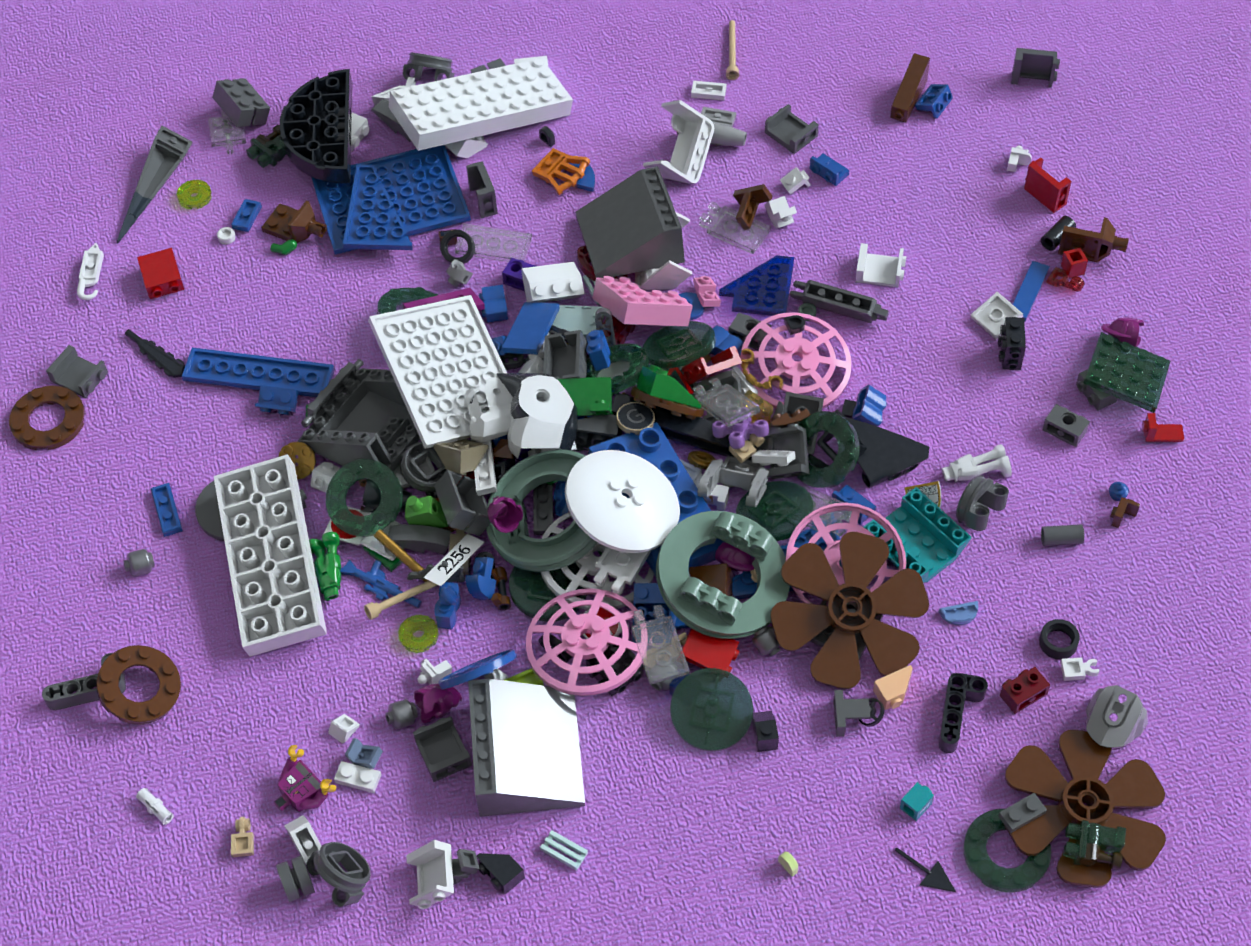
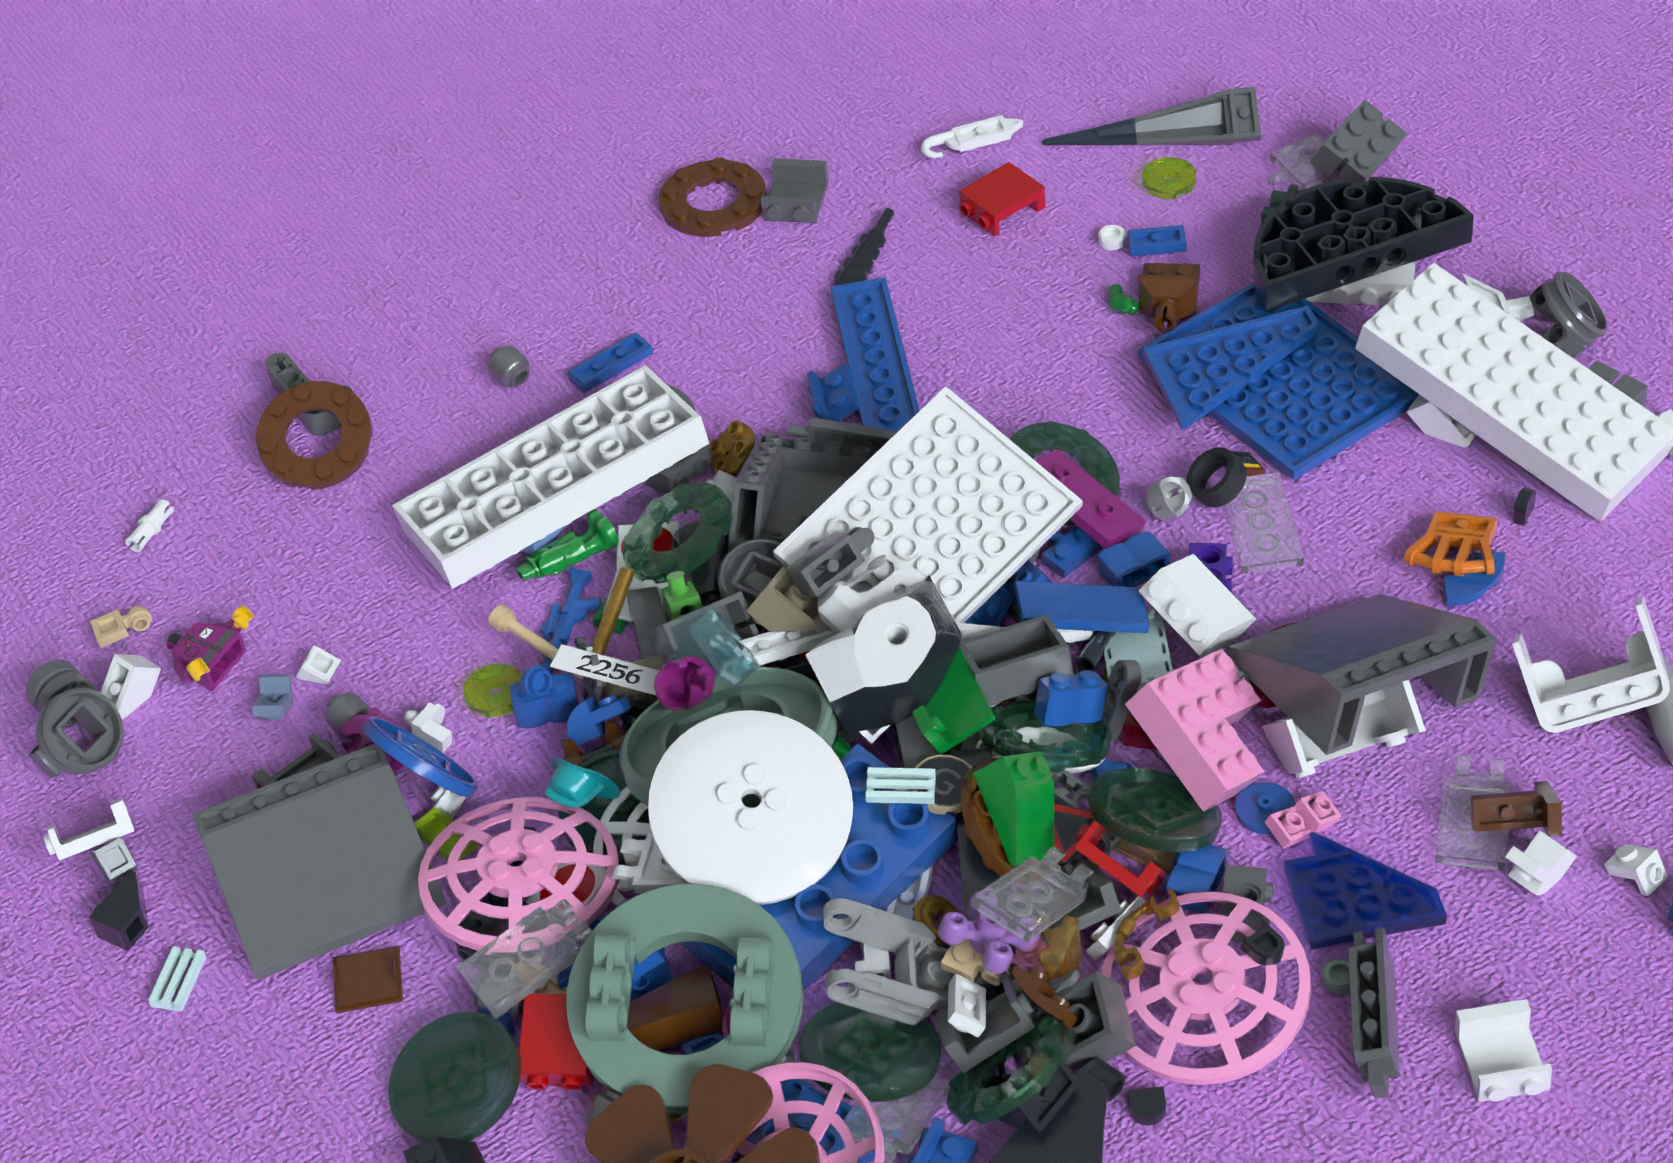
camera: 75 degrees right, 10 degrees down
white plate [334,761,381,793] -> none
dark grey panel [466,161,497,219] -> none
blue brick [852,384,887,427] -> none
none -> reddish brown piece [333,946,403,1013]
none -> teal piece [545,758,621,808]
none -> clear light blue brick [688,609,760,687]
none -> dark grey brick [786,527,875,597]
none -> light aqua tile [866,767,936,804]

